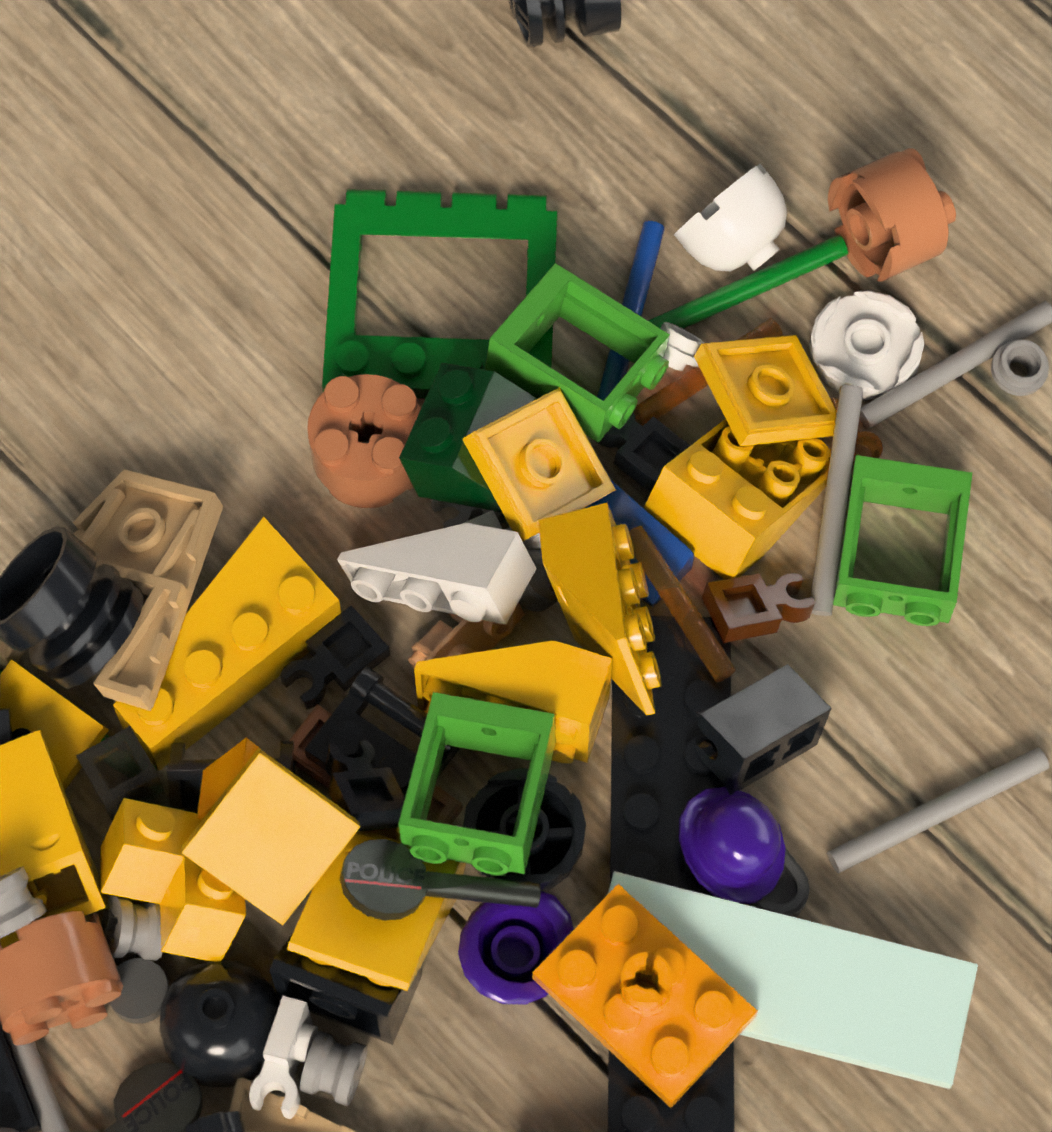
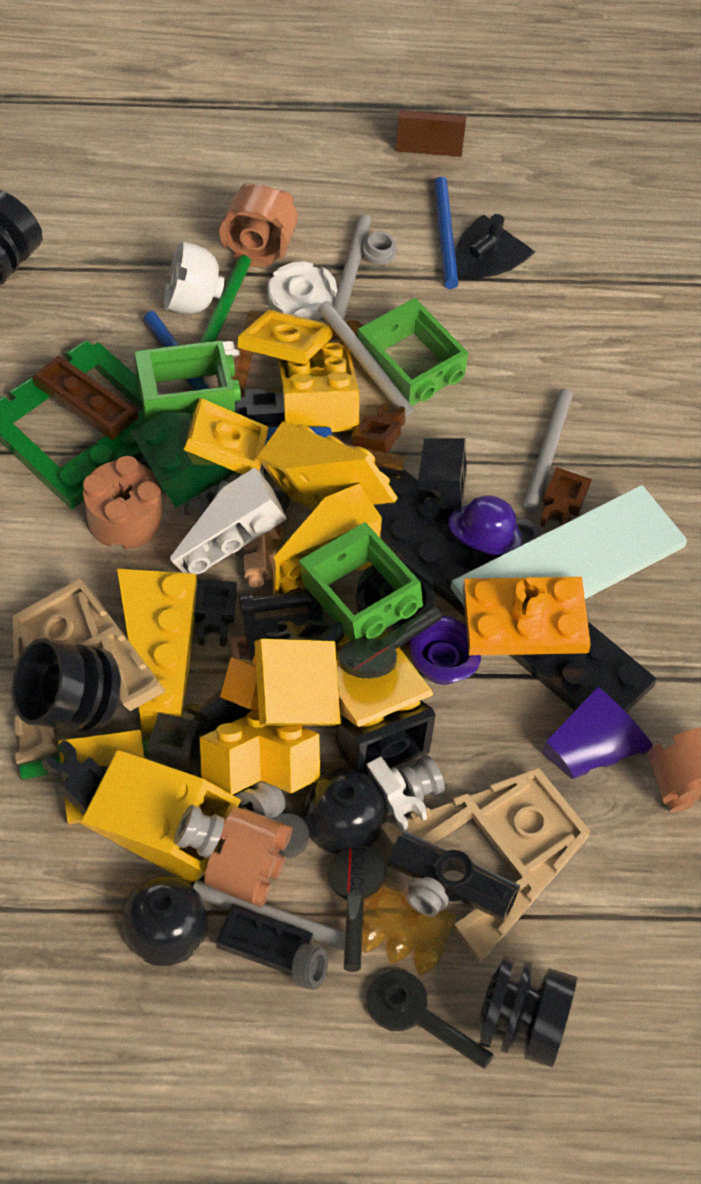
camera: 50 degrees left, 10 degrees down
none -> reddish brown tile [32,355,138,440]
none -> reddish brown plate [540,467,592,528]

